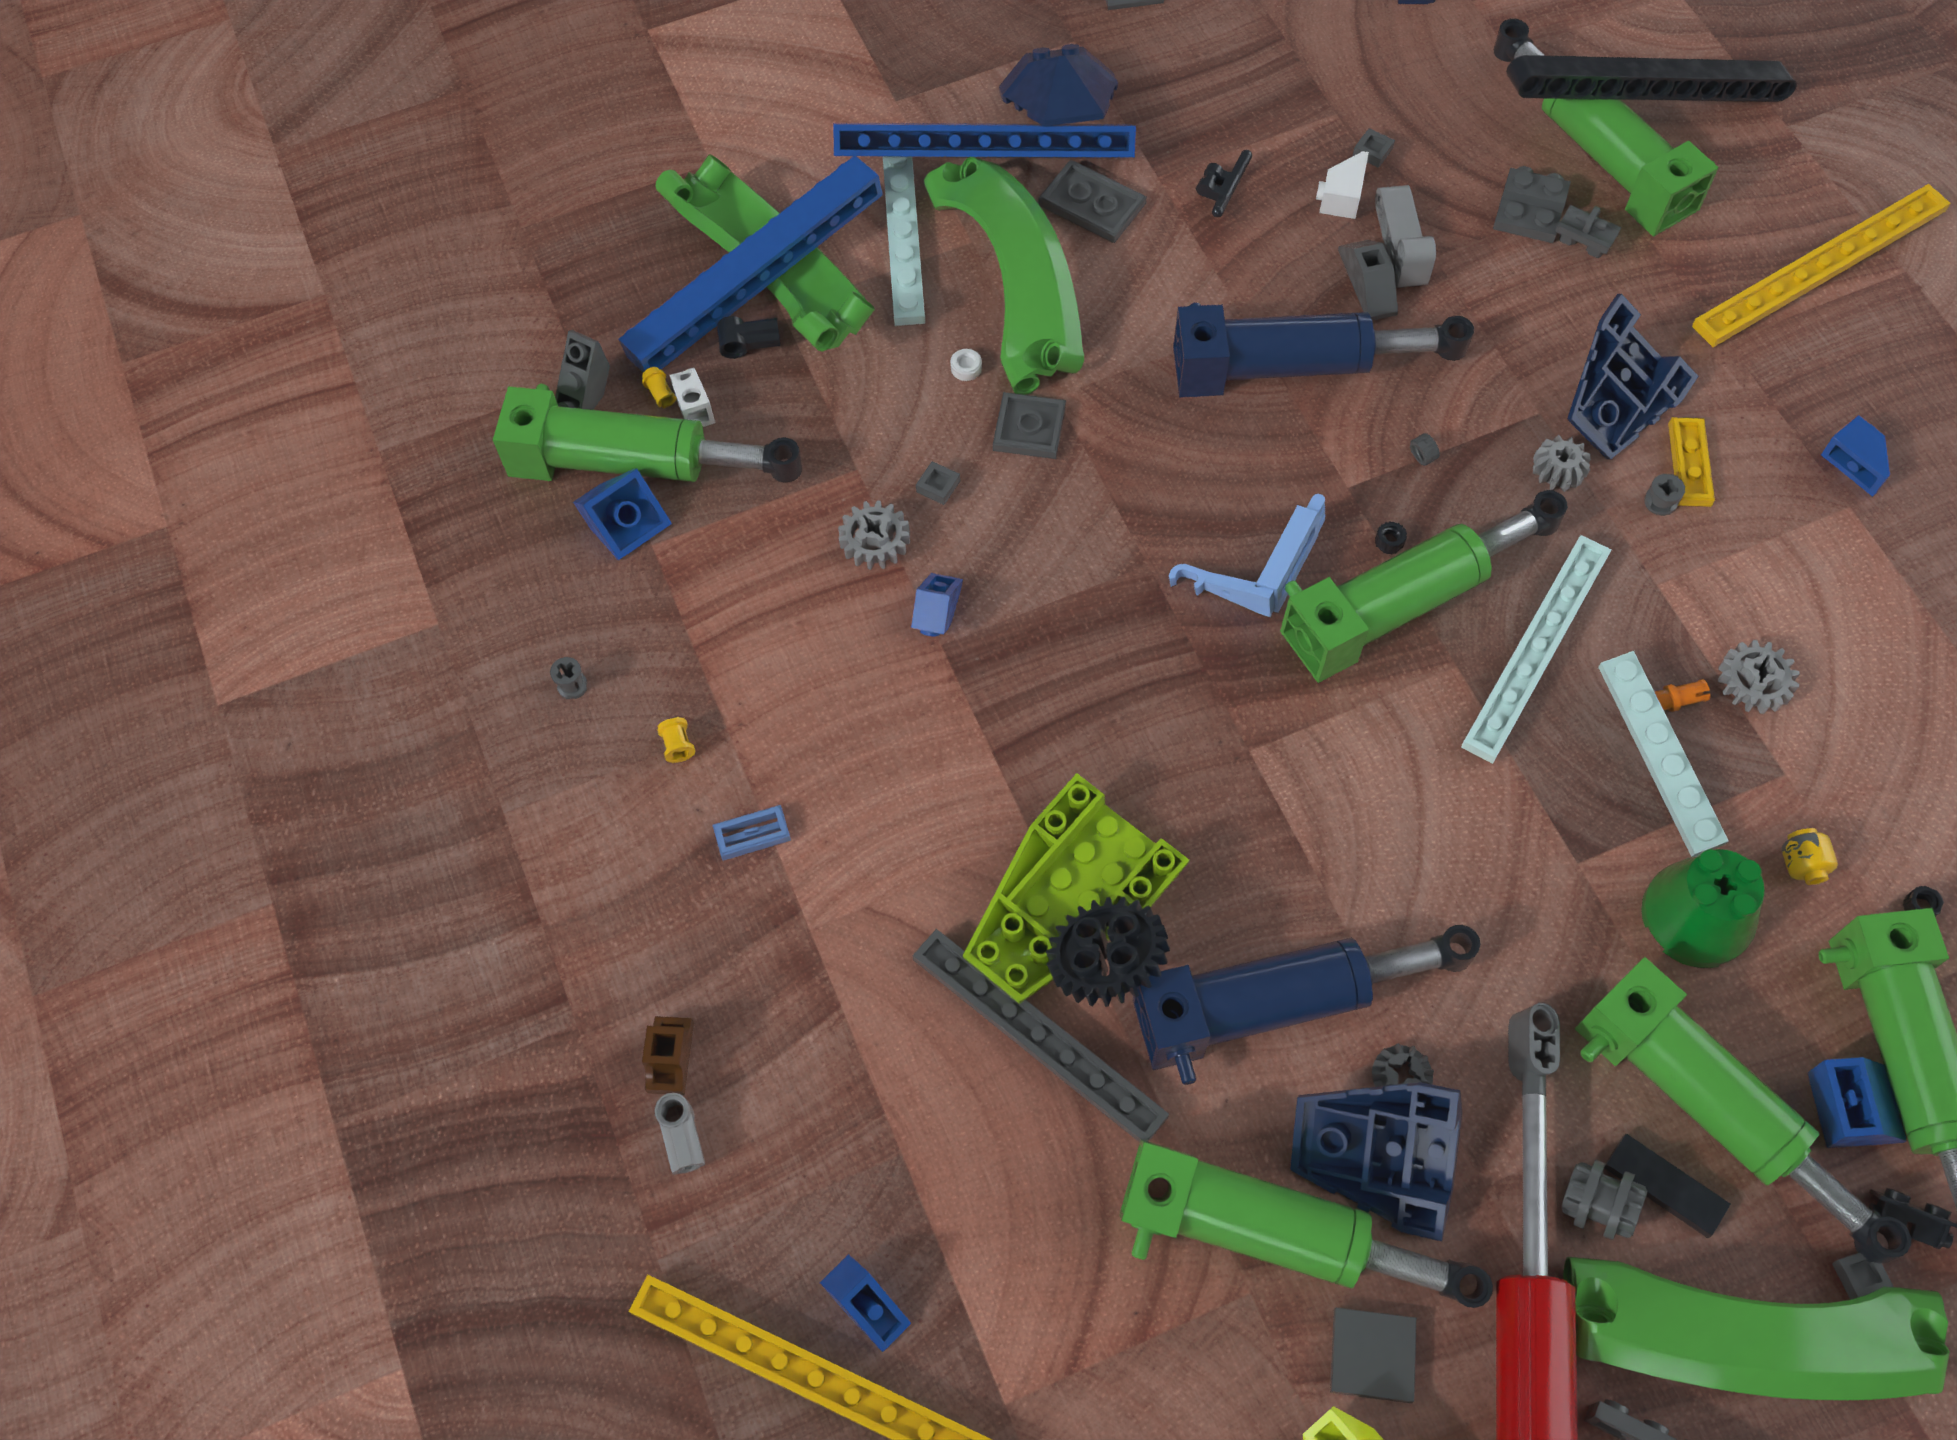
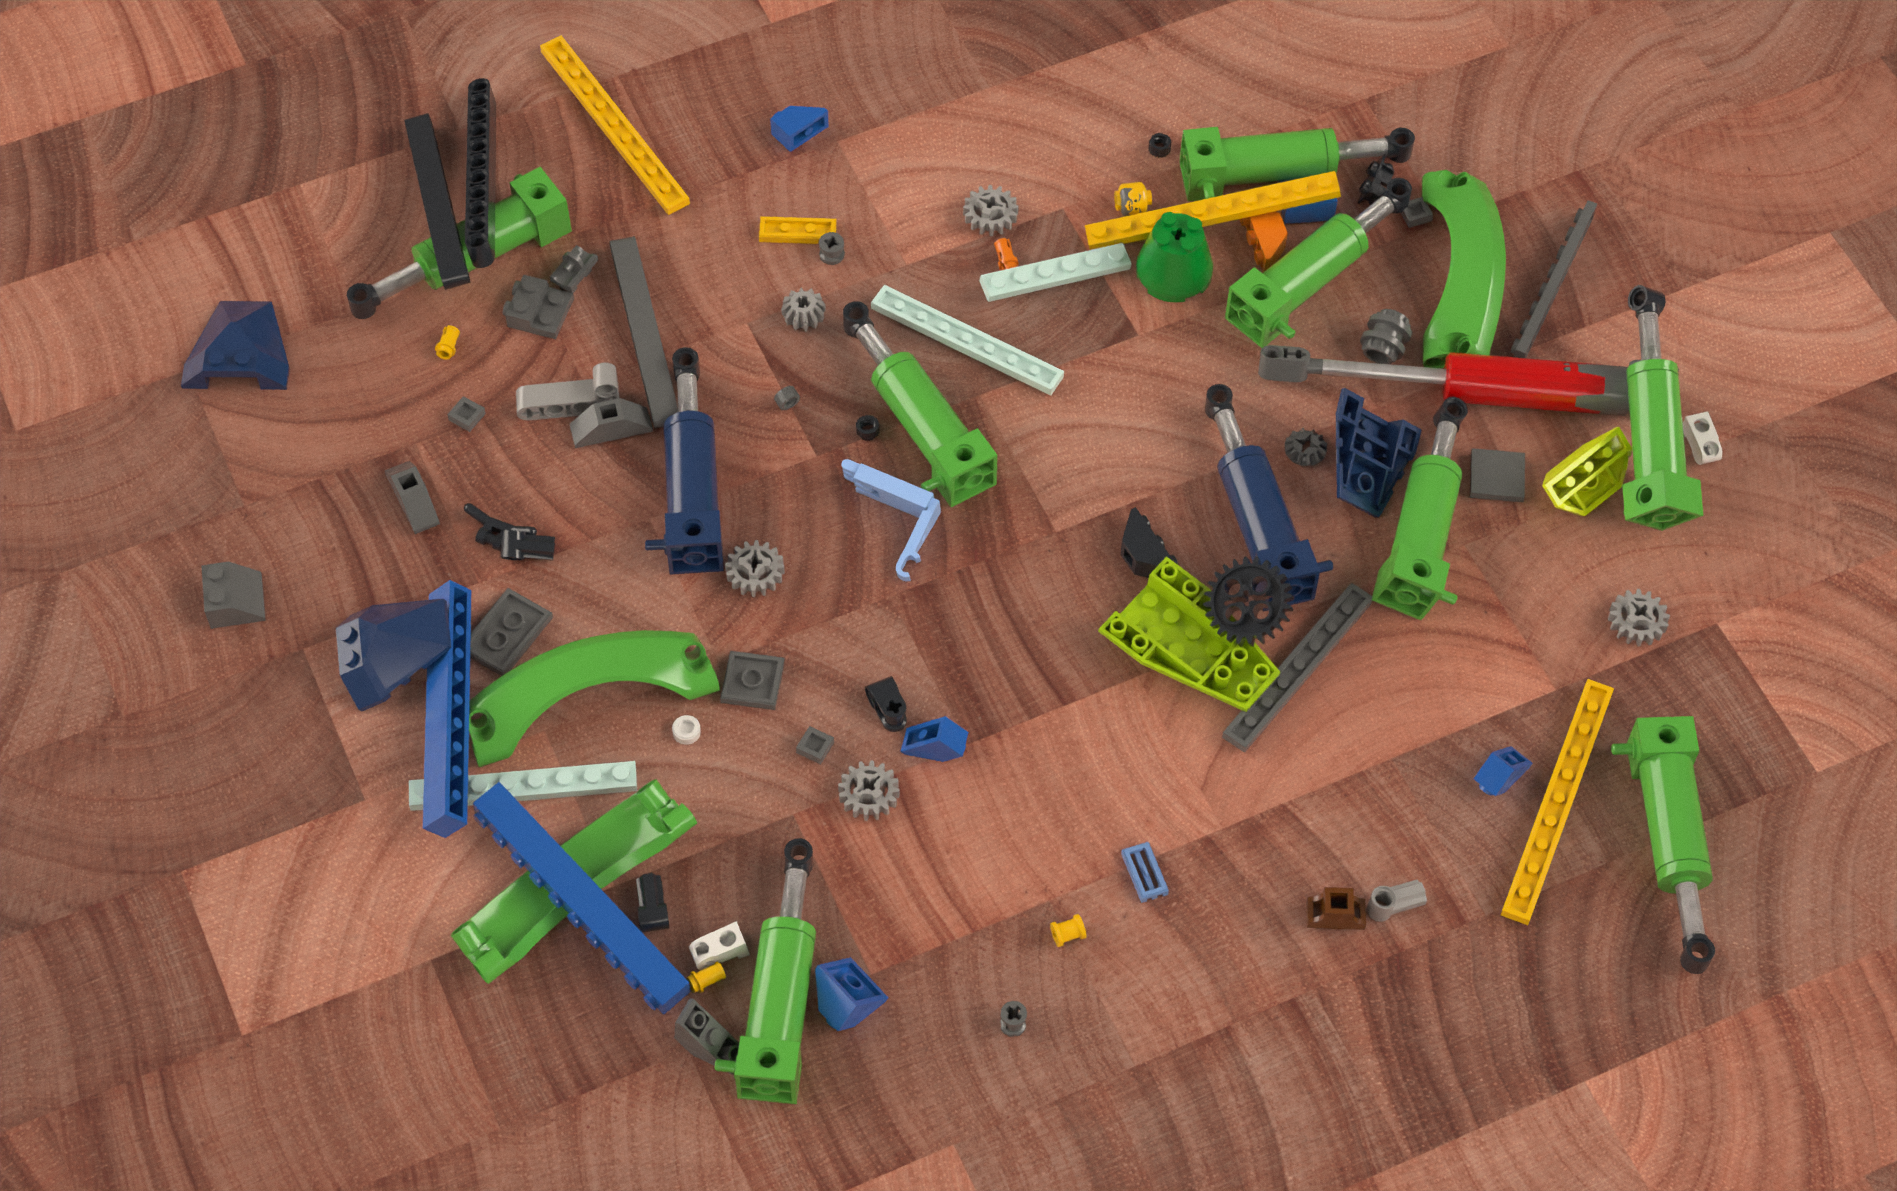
camera: 95 degrees left, 5 degrees down
white slope [1316,151,1369,219] -> none
dark blue wedge [1567,293,1699,459] -> none
black tile [1605,1134,1731,1238] -> none
none -> dark grey slope [385,461,440,534]
none -> yellow pin [435,325,460,360]
none -> black beam [465,78,496,268]
none -> black piece [500,530,555,561]
none -> dark grey beam [609,236,678,429]
none -> light grey gear [725,540,785,597]
none -> black piece [865,676,907,732]
none -> yellow plate [1085,171,1341,250]
none -> black slope [1120,507,1179,578]
none -> orange slope [1239,211,1288,272]

